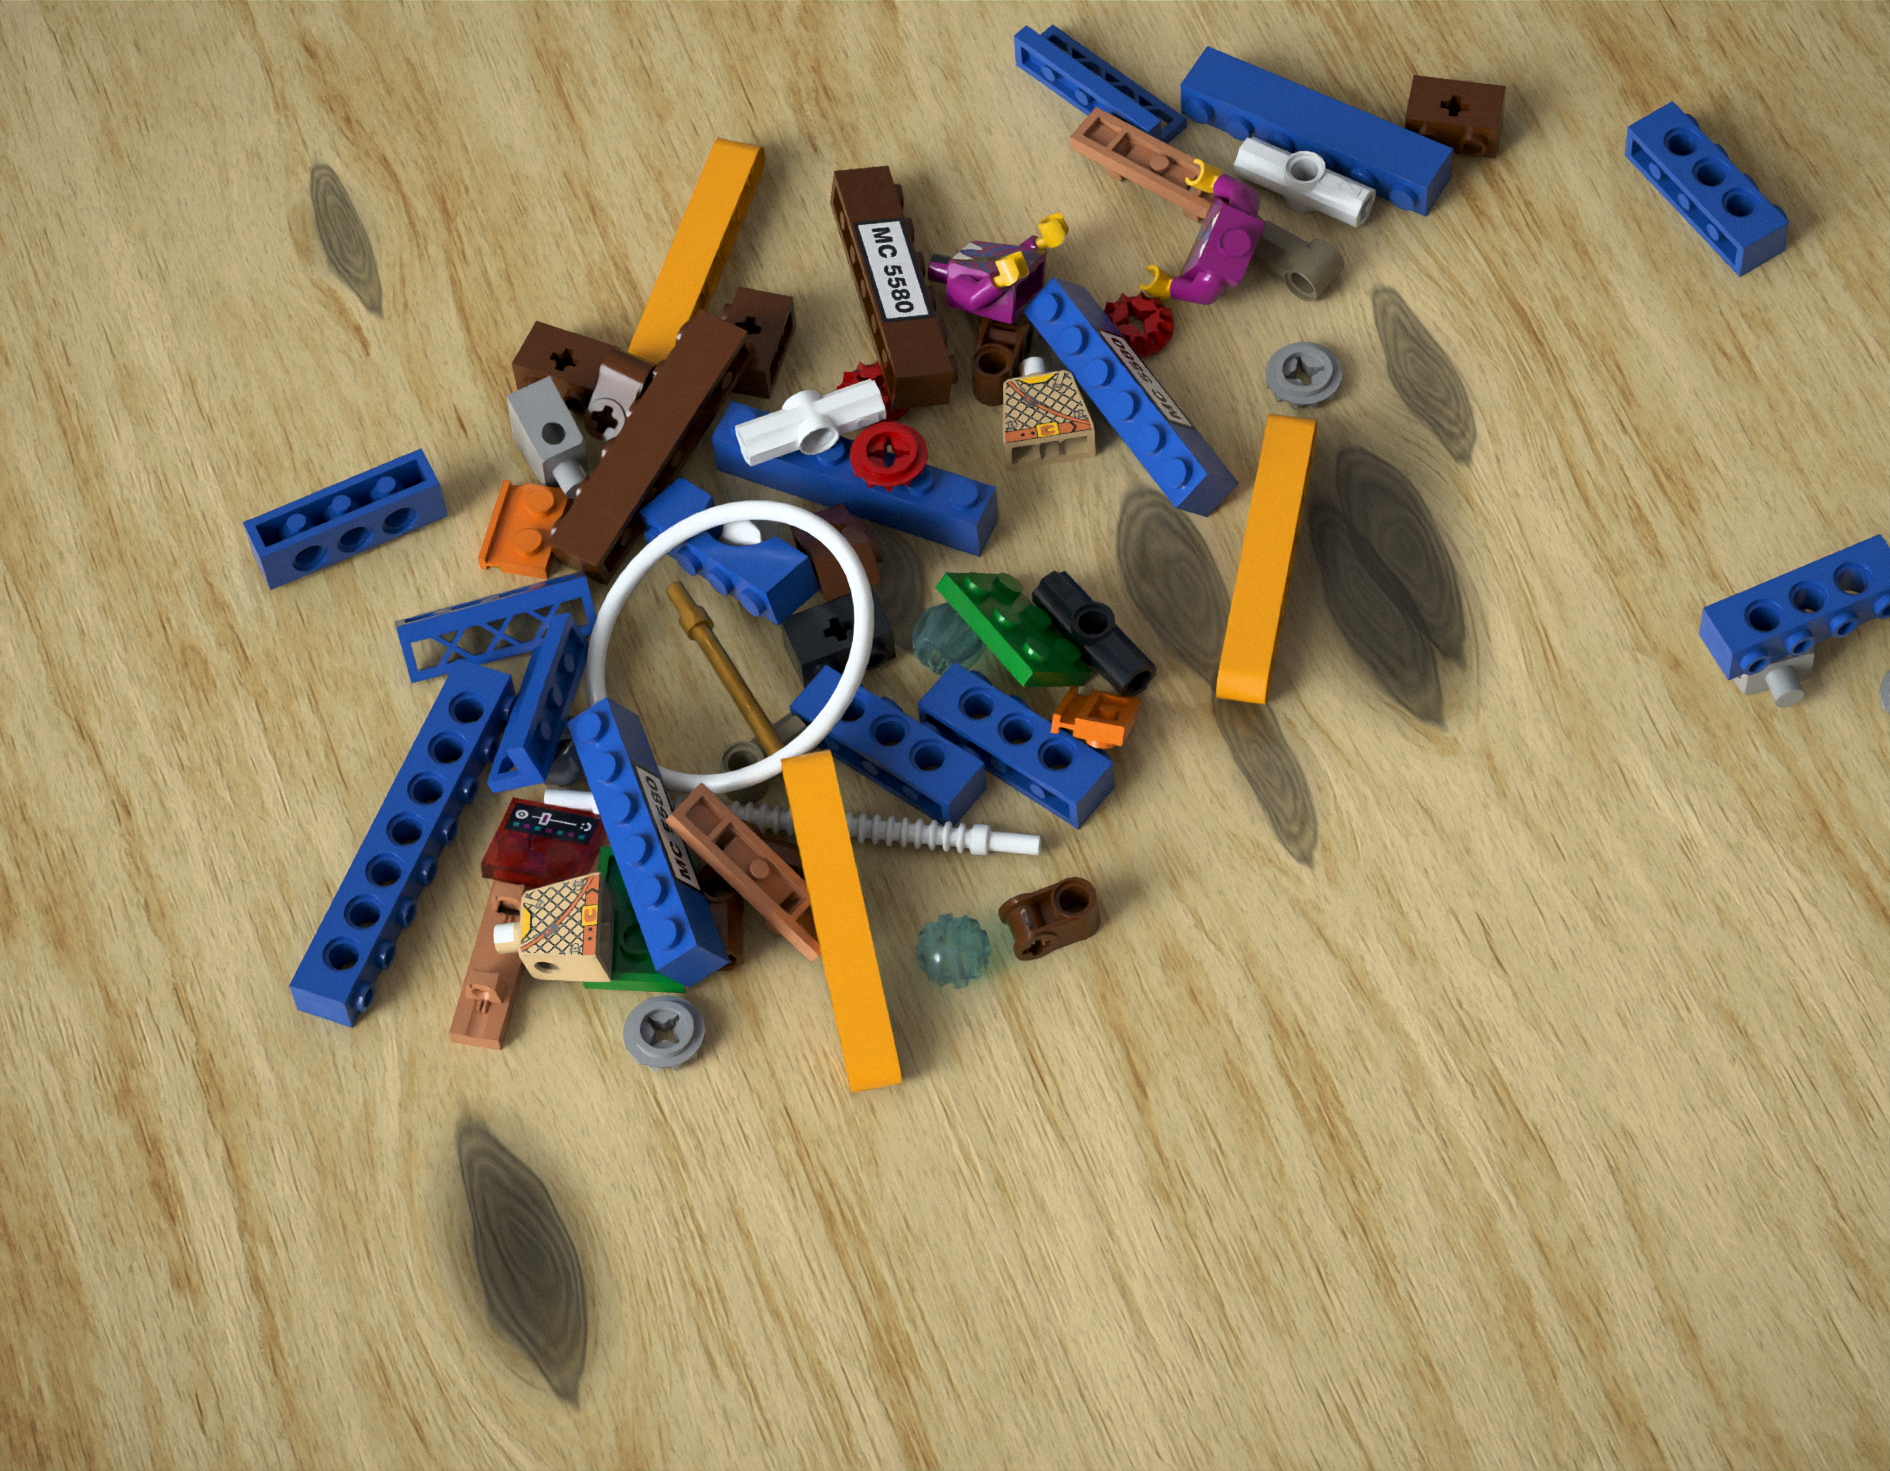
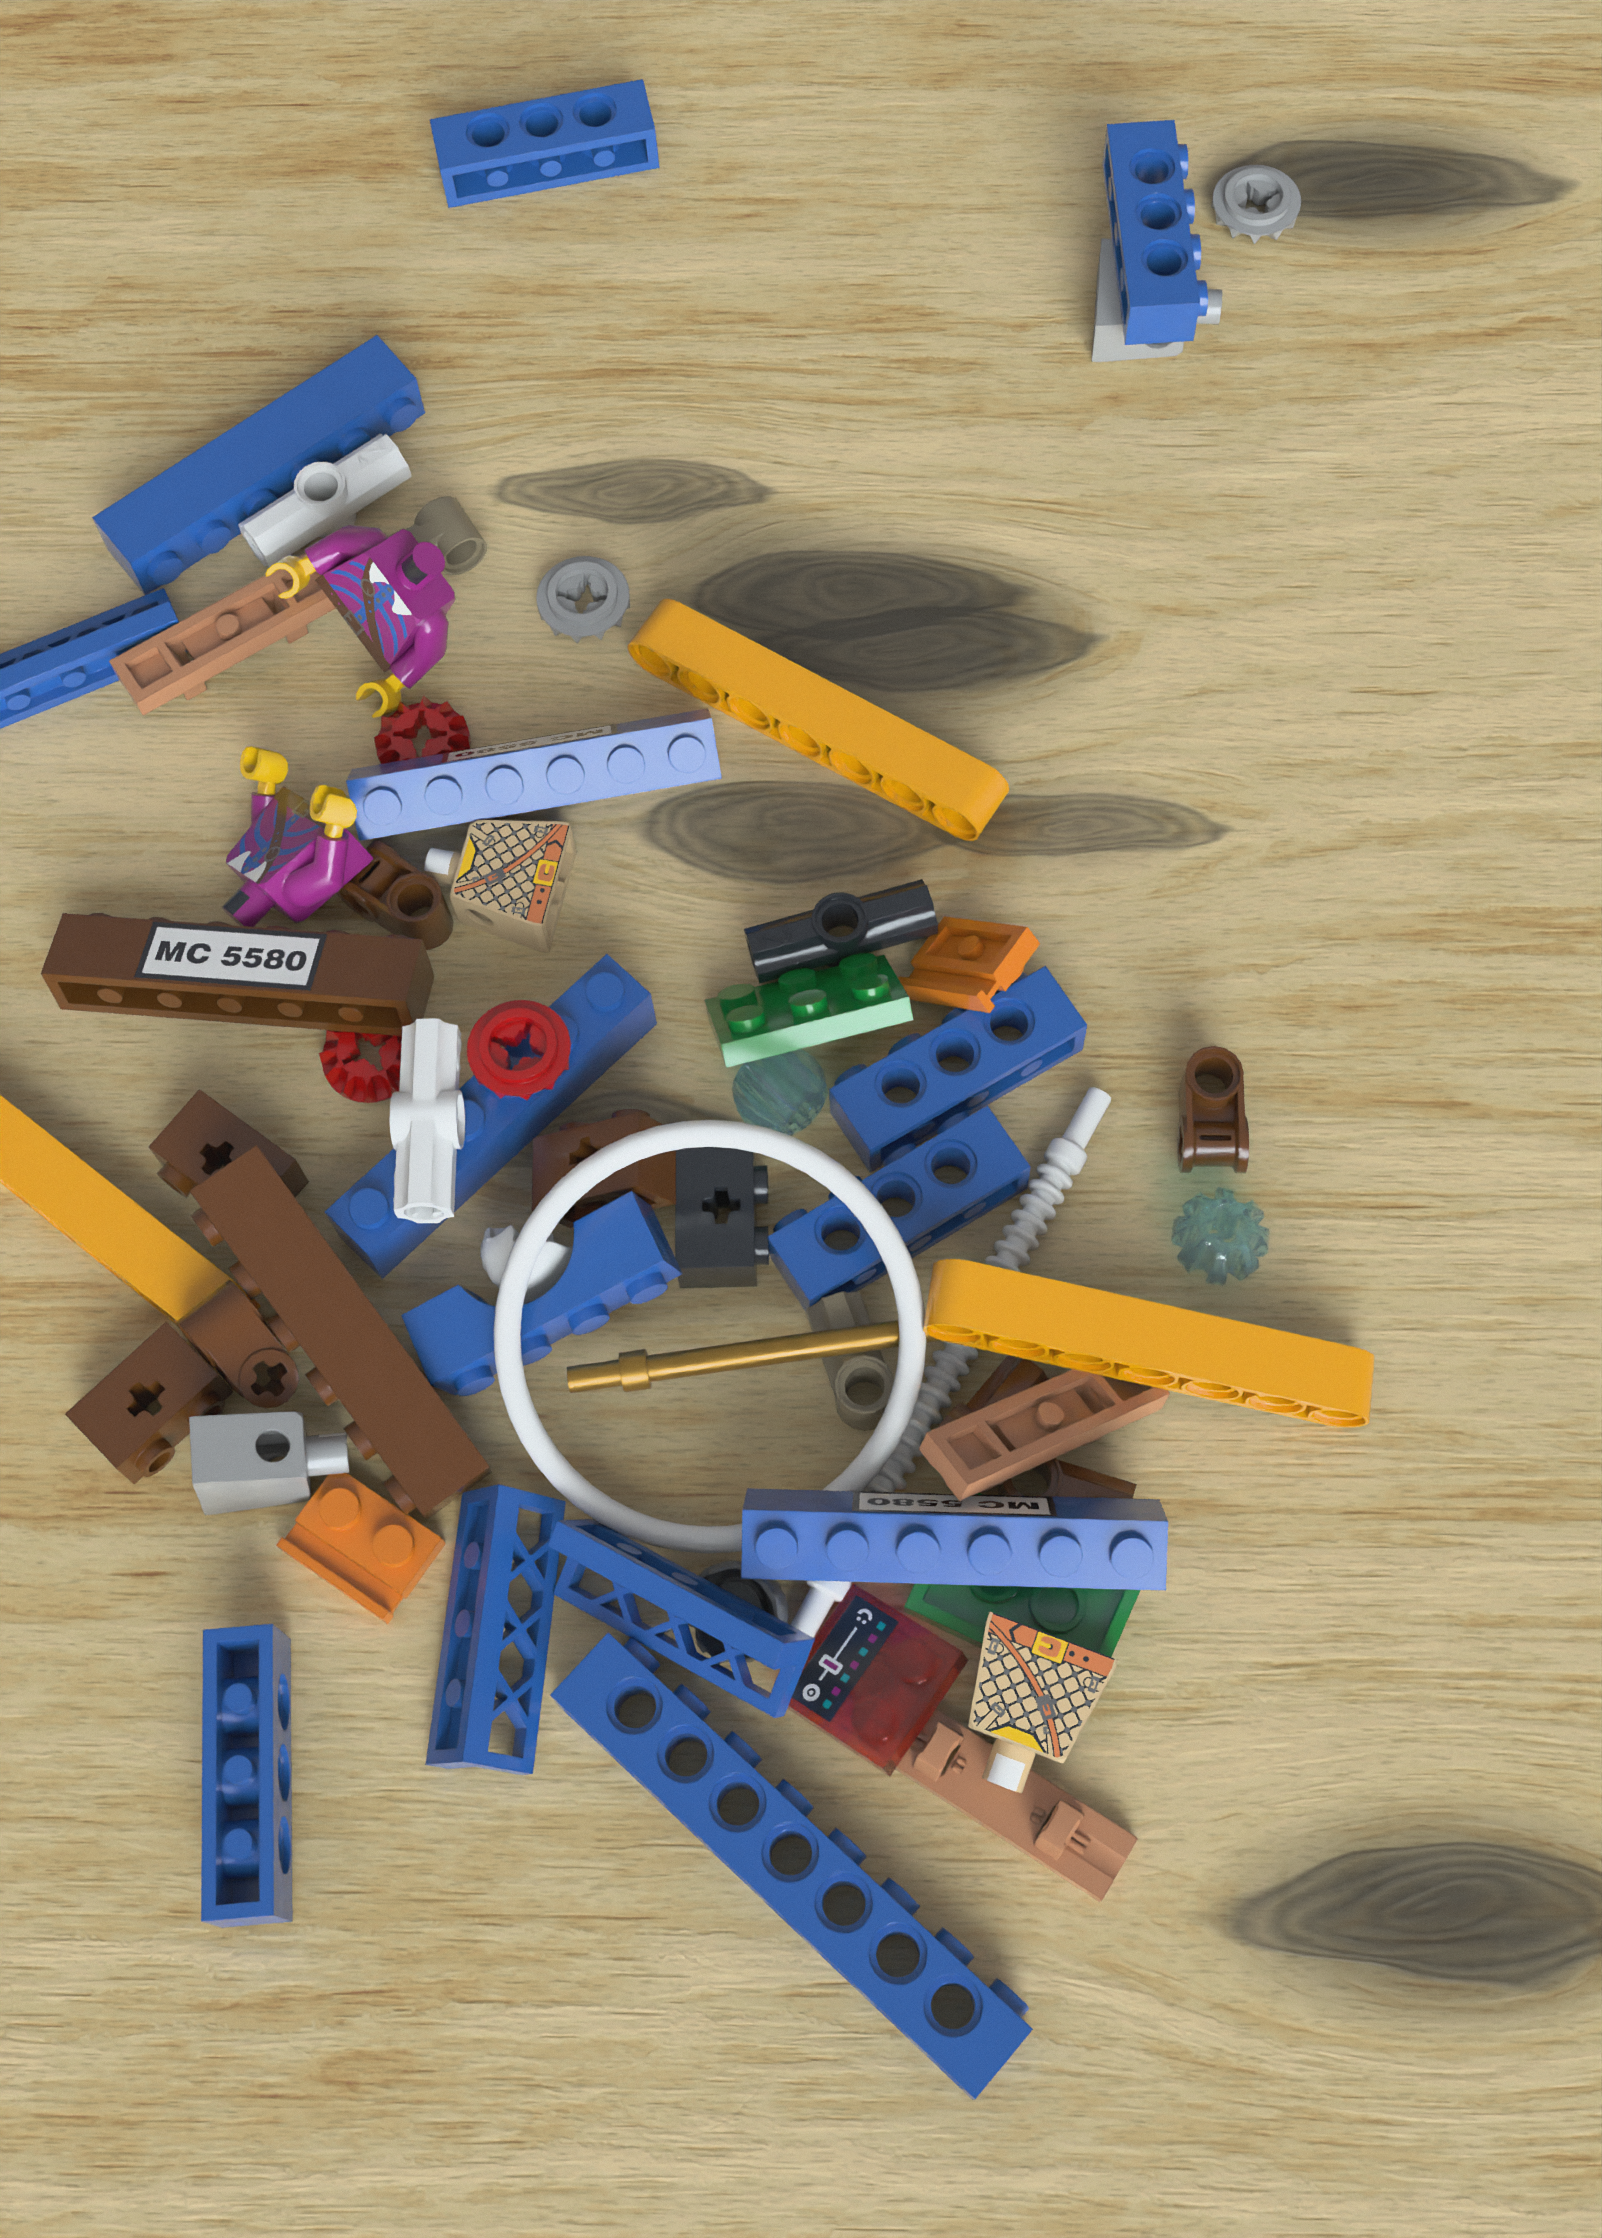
camera: 70 degrees left, 10 degrees up
light grey gear [623,995,705,1073] -> none
reddish brown brick [1405,75,1506,158] -> none

